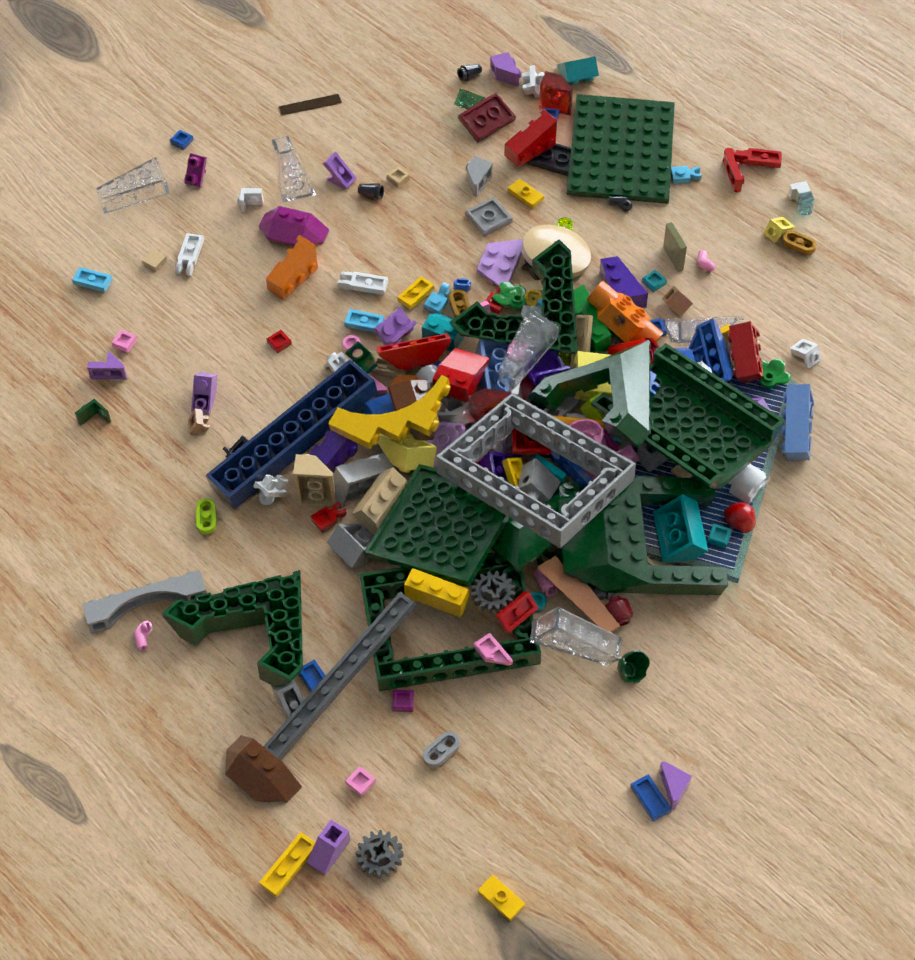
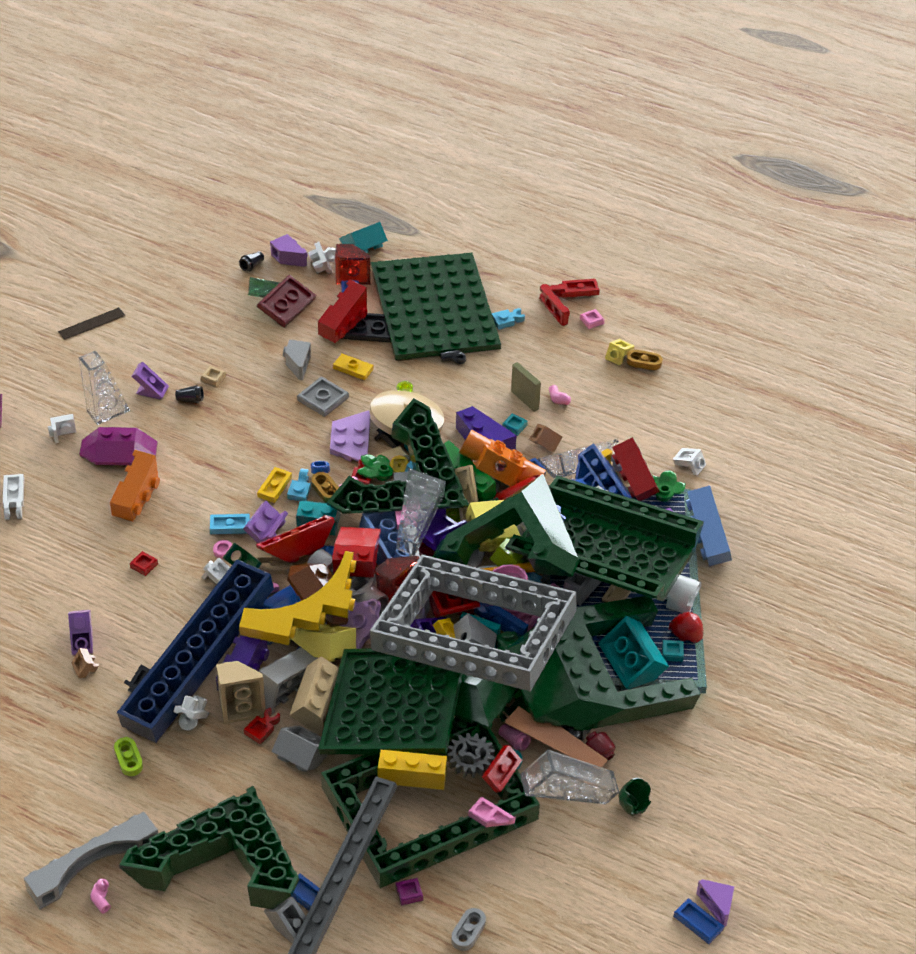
camera: 20 degrees left, 10 degrees down
white hinge [337,272,388,295] -> none
leg [788,181,815,215] -> none
none -> bright pink tile [580,309,604,329]

